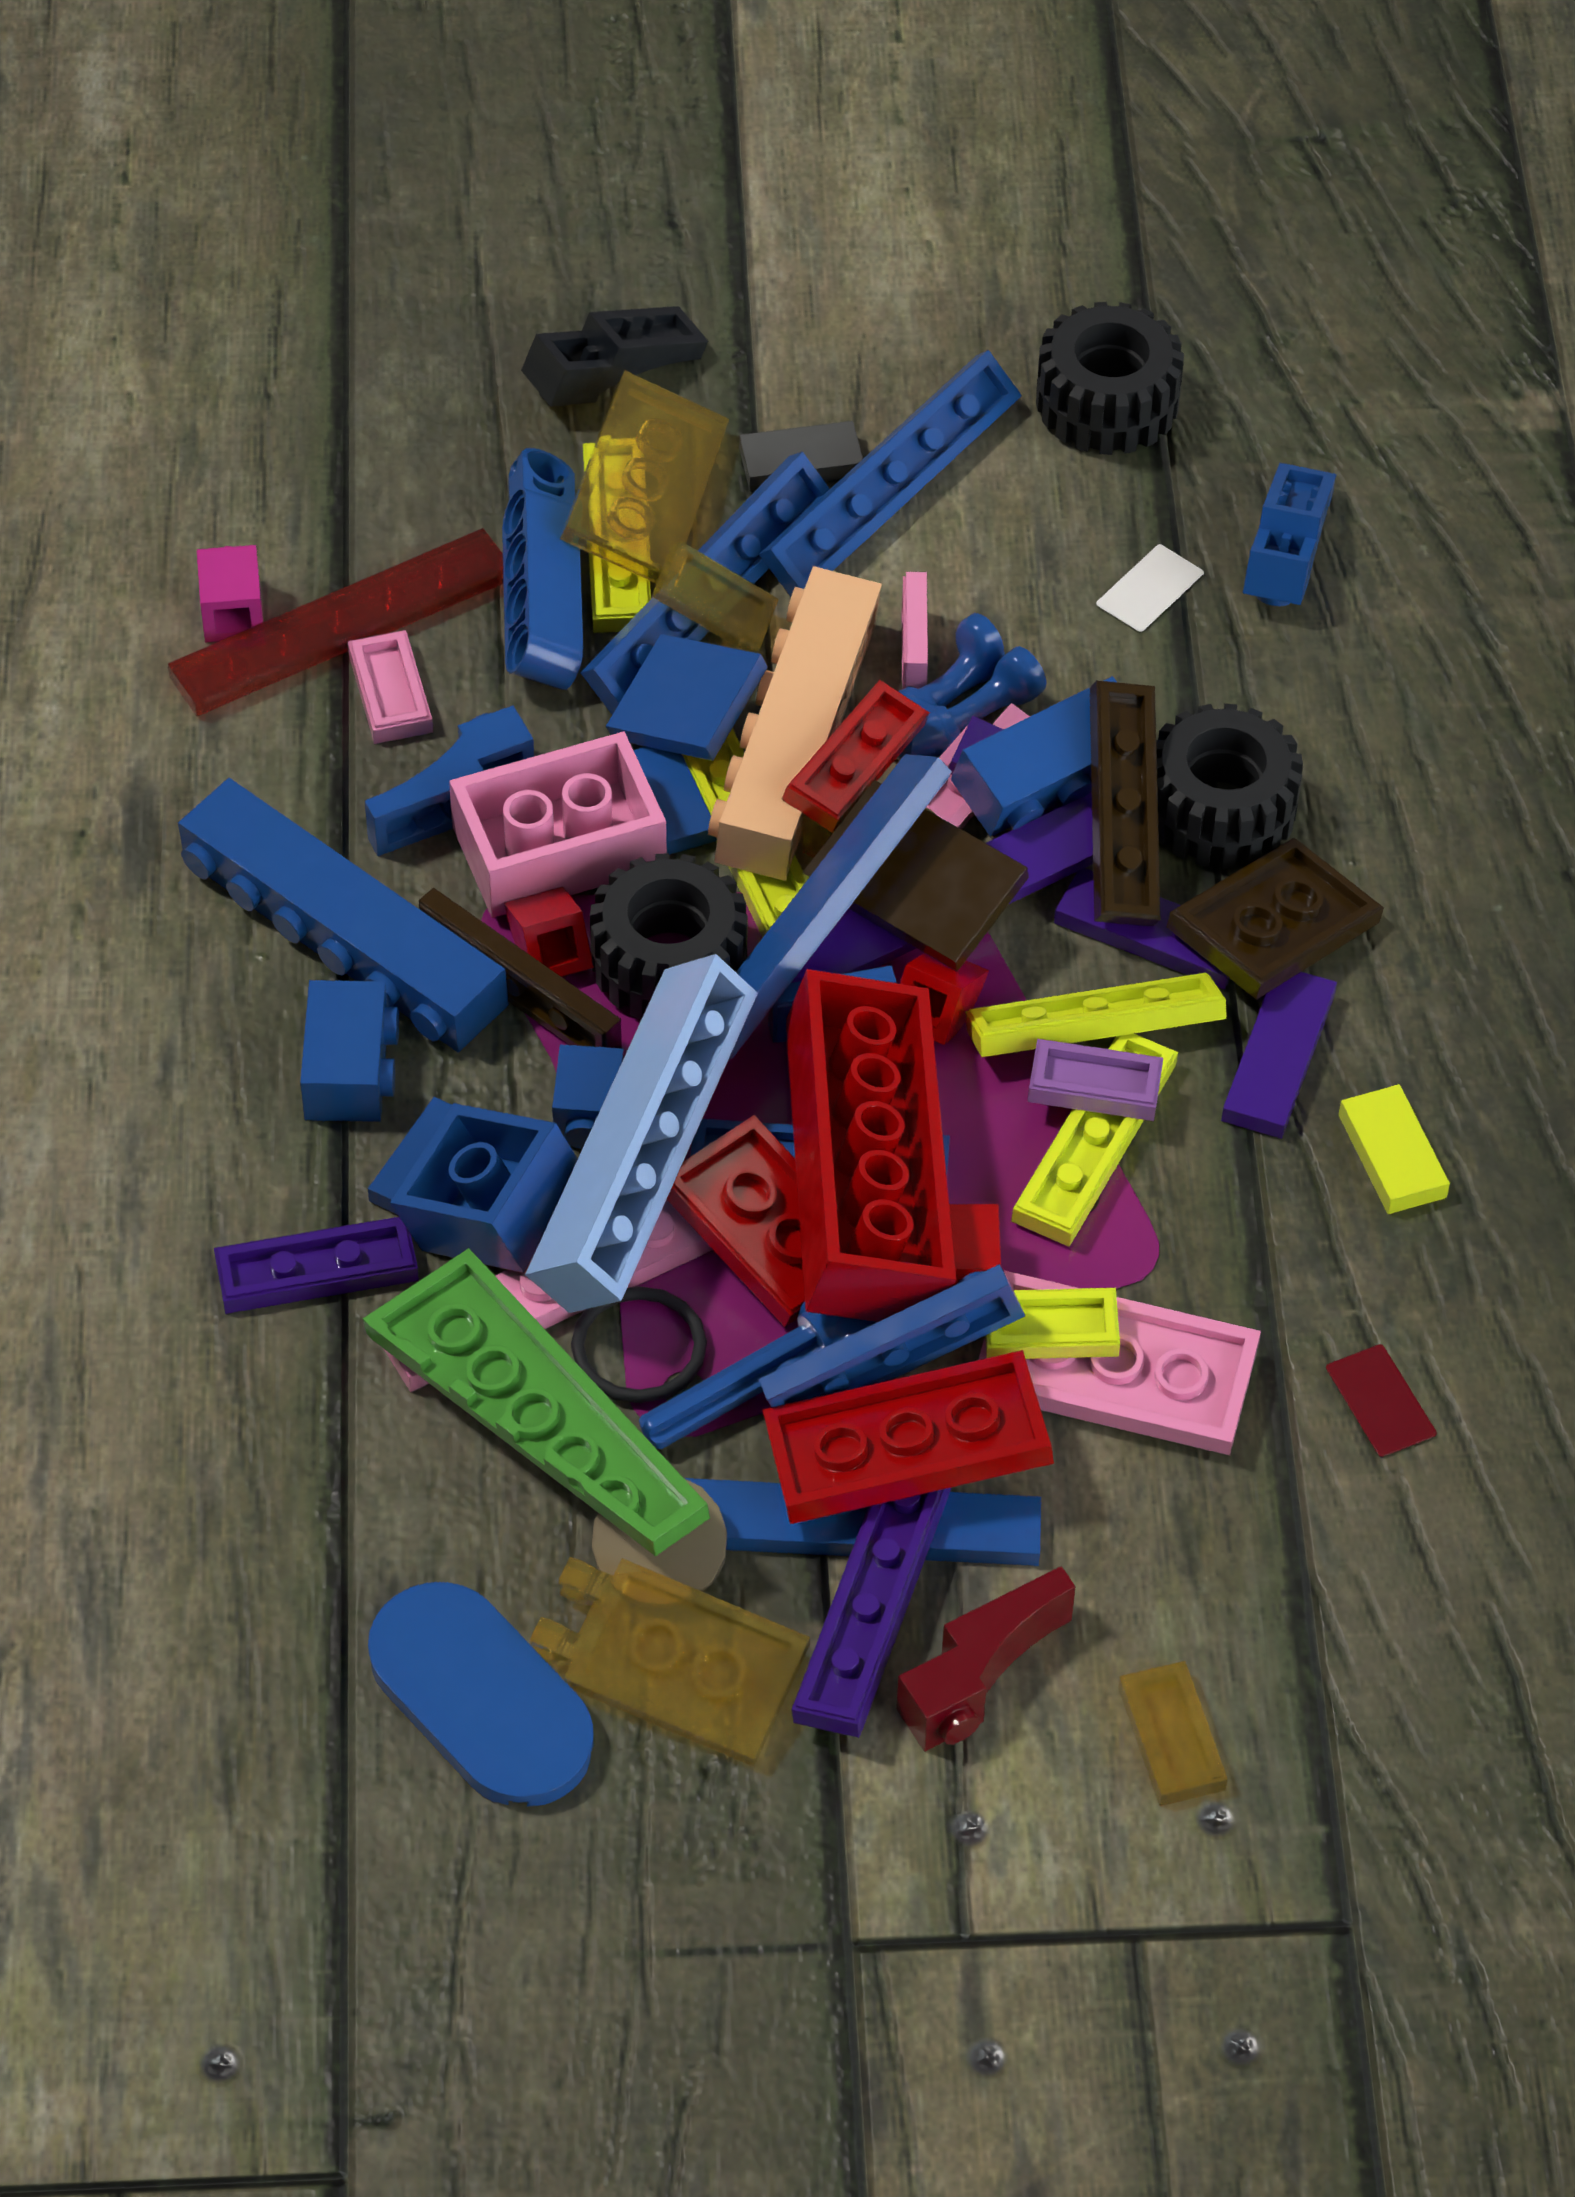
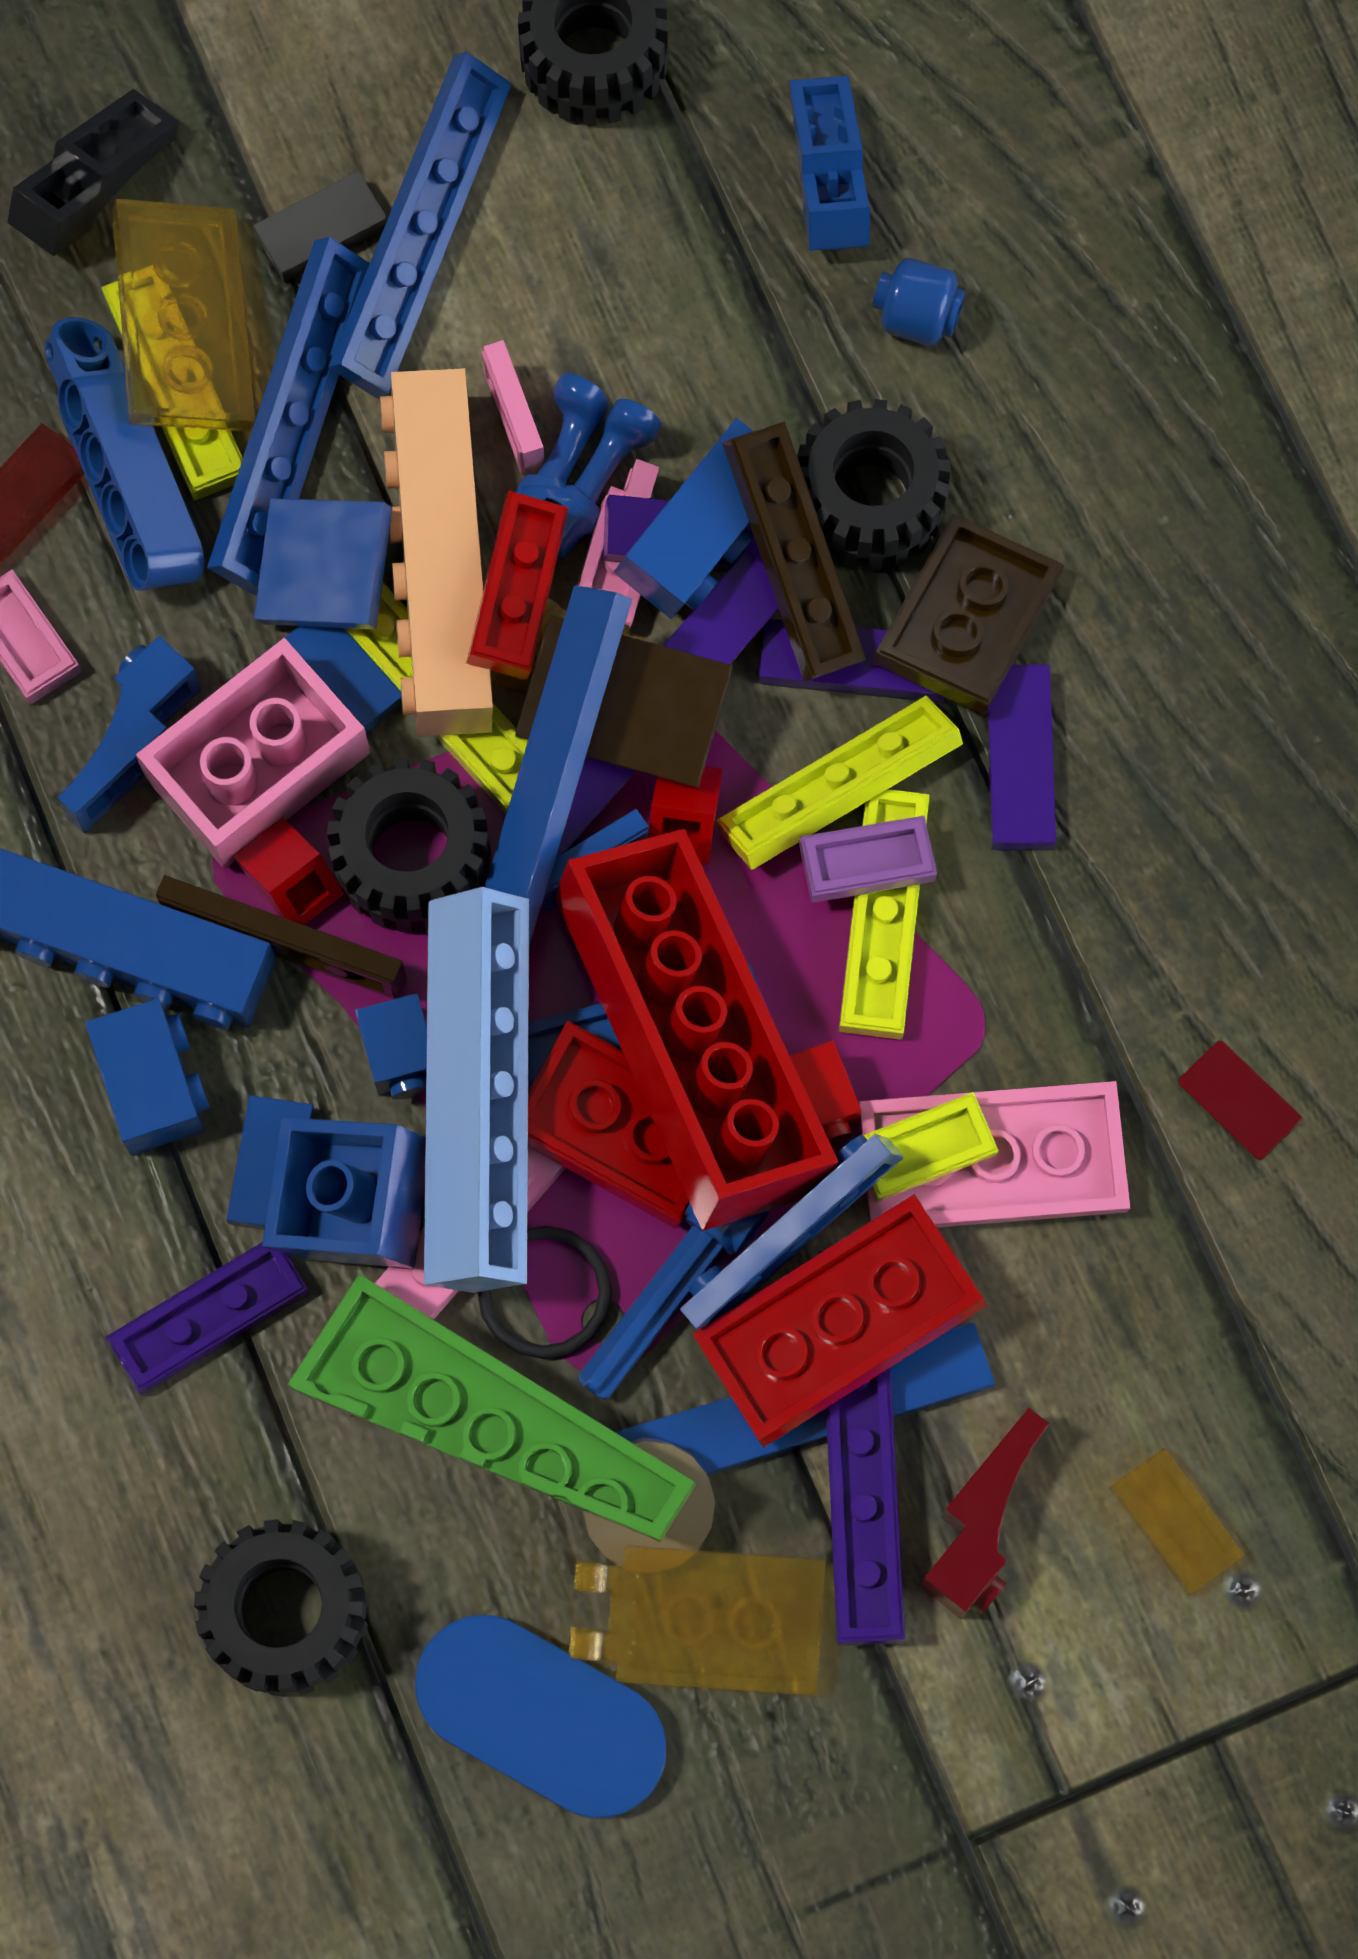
camera: 20 degrees left, 20 degrees up
clear yellow tile [652,541,779,652] -> none
white sticker [1096,544,1204,632] -> none
neon yellow tile [1338,1084,1450,1214] -> none
none -> black tyre [194,1519,369,1697]
none -> blue head [872,258,966,346]

